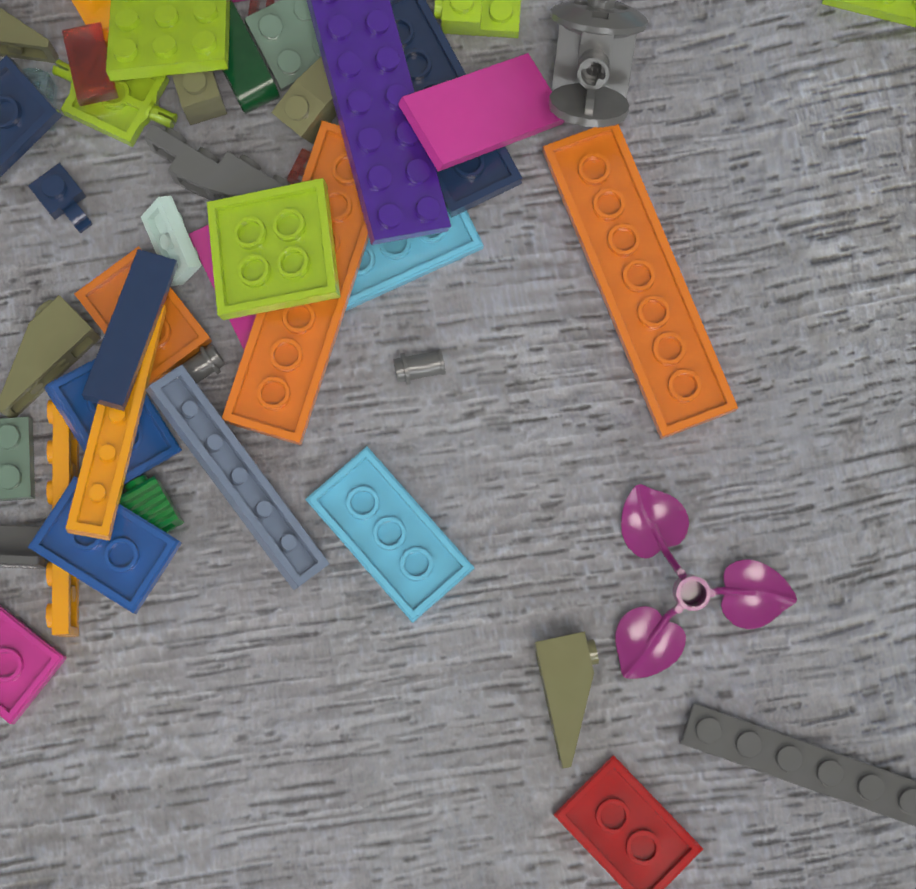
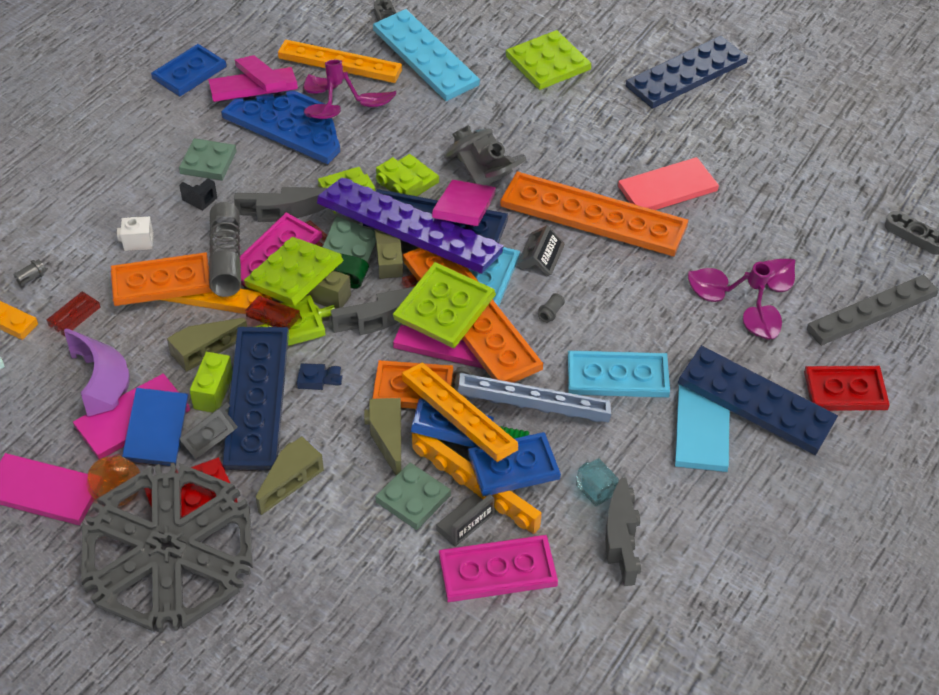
camera: 50 degrees left, 30 degrees down
dark blue tile [82,249,178,411] -> none
light aqua plate [141,196,202,286] -> none
olive slope [534,631,599,769] -> none
none -> dark grey panel [517,225,565,276]
none -> clear light blue brick [576,458,619,507]
none -> dark grey slope [605,477,641,586]
none -> coral tile [618,157,719,210]
none -> medium azure tile [675,384,730,472]
none -> dark blue plate [678,345,838,456]

